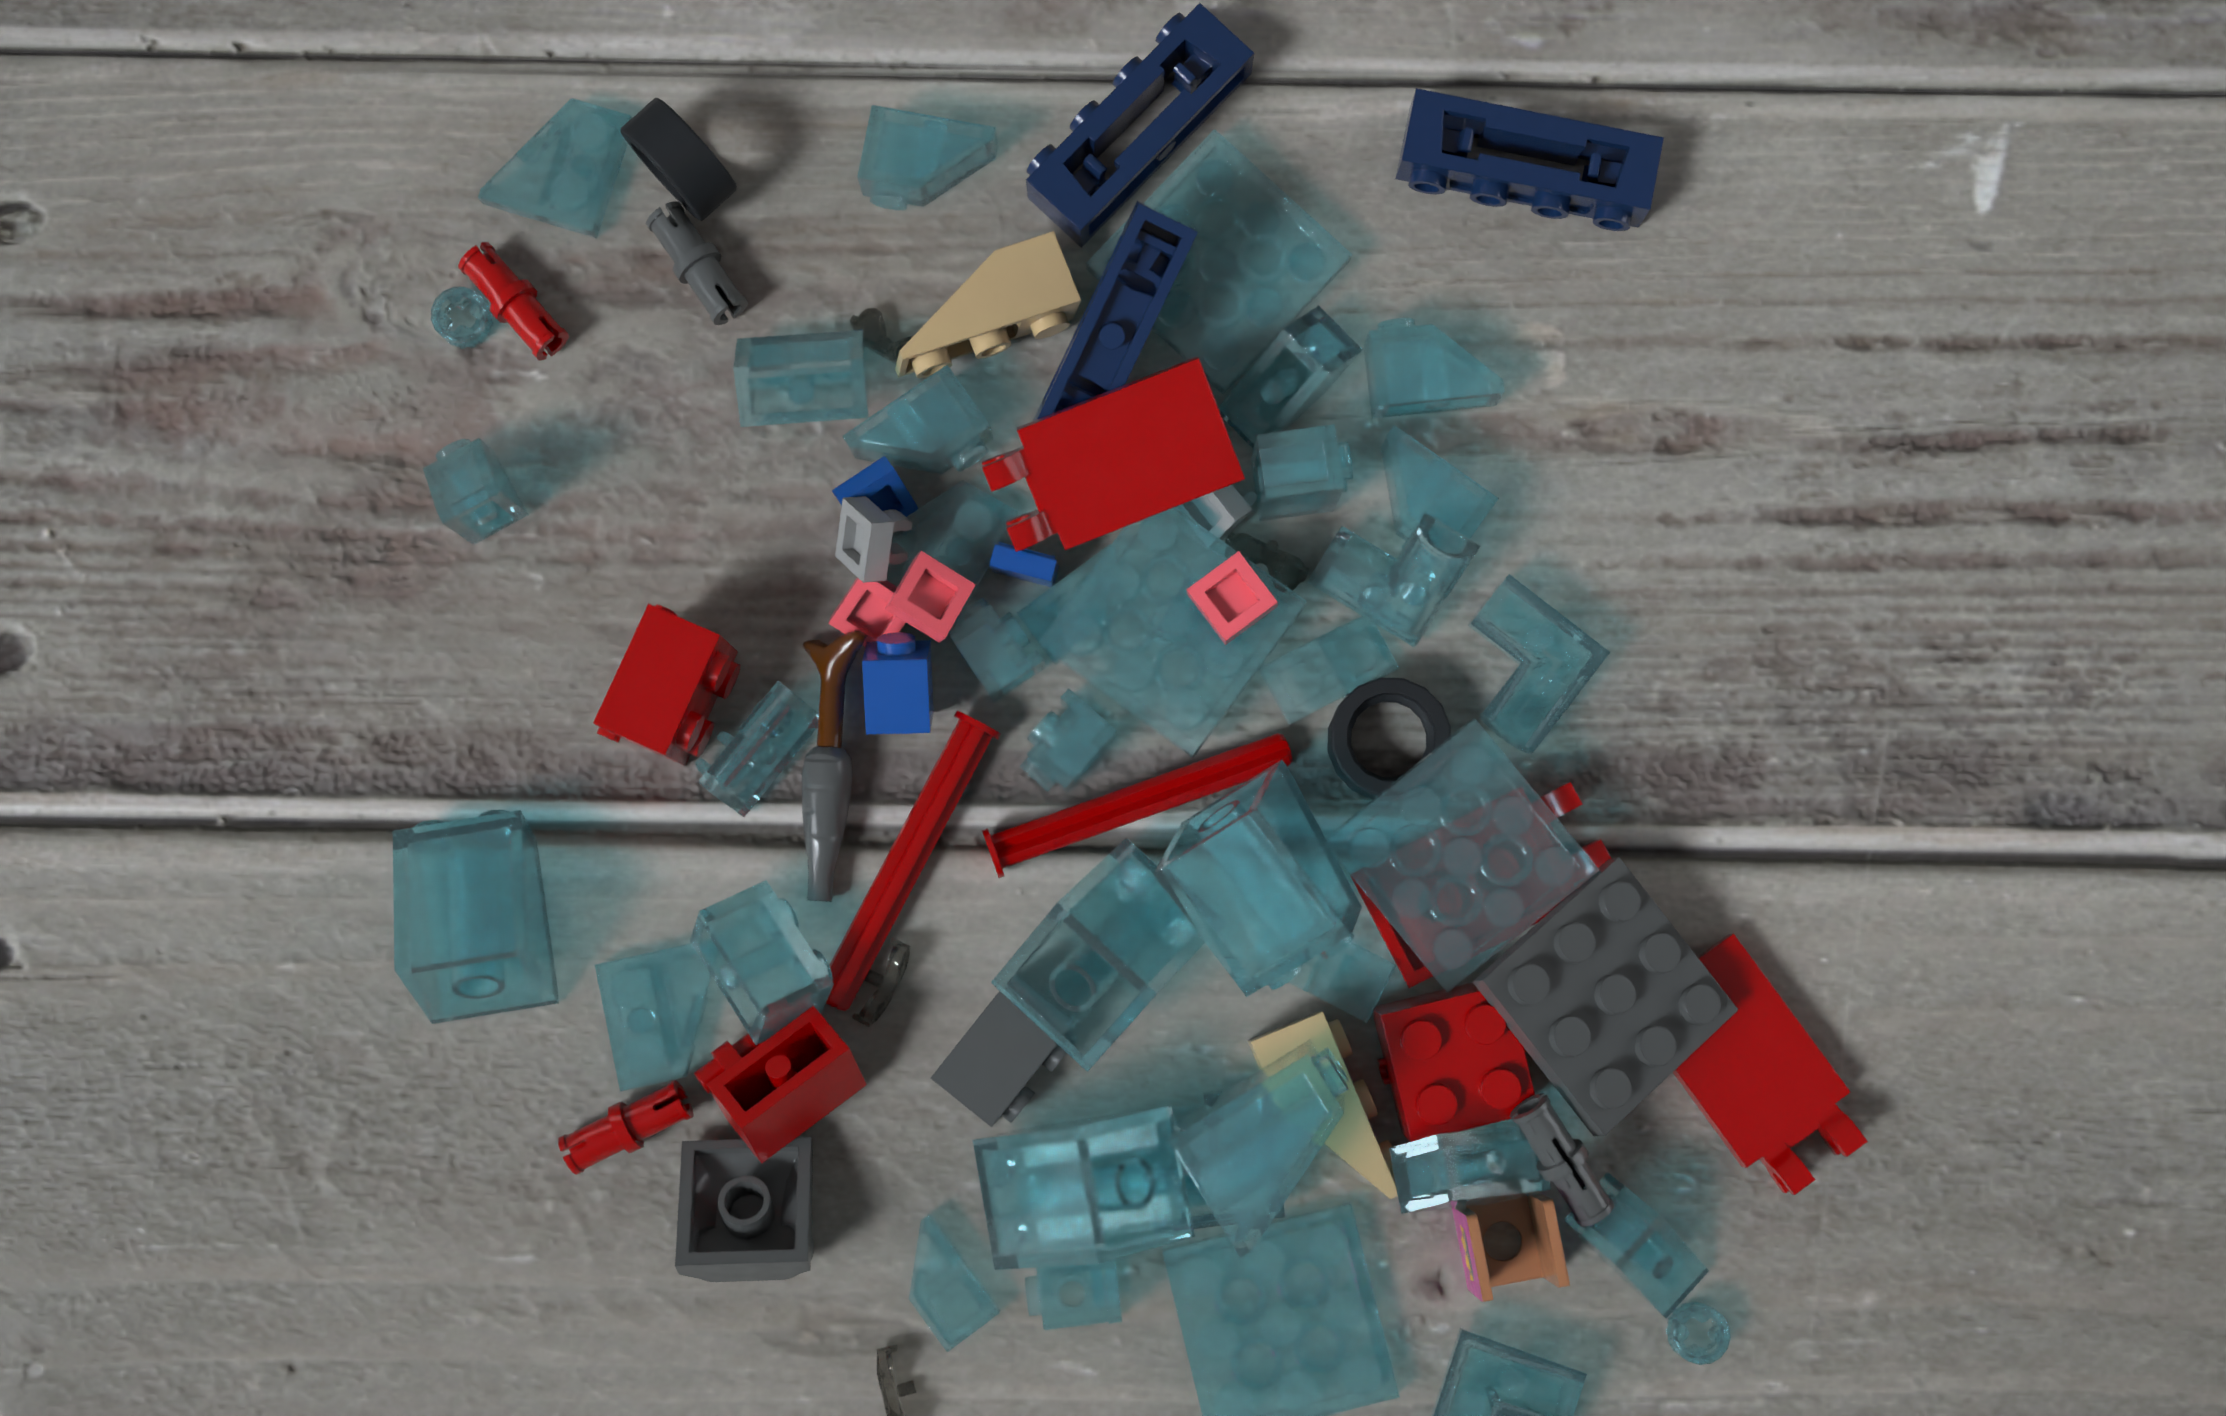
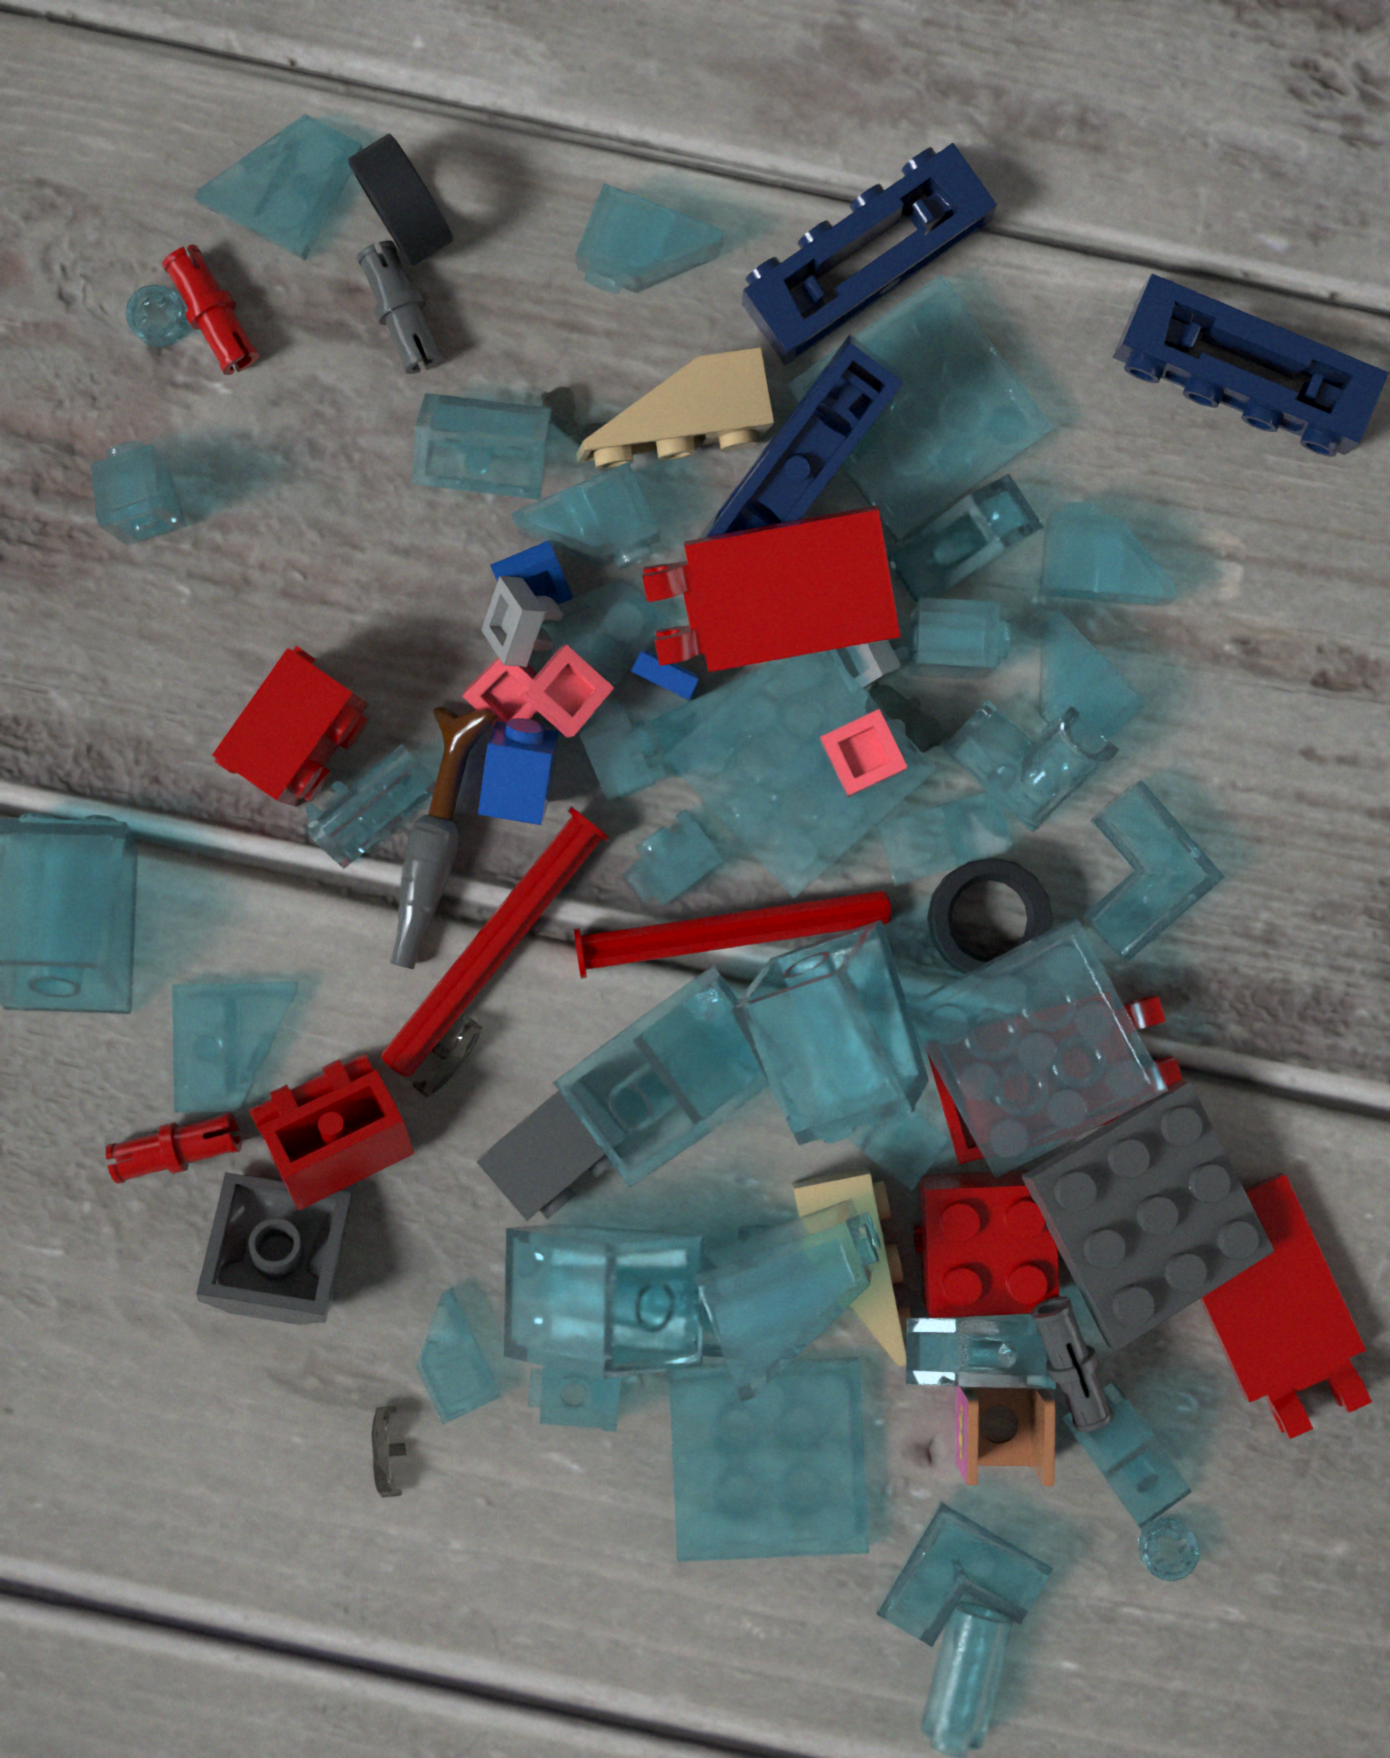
camera: 10 degrees right, 5 degrees up
clear light blue brick [690,880,834,1045] -> none

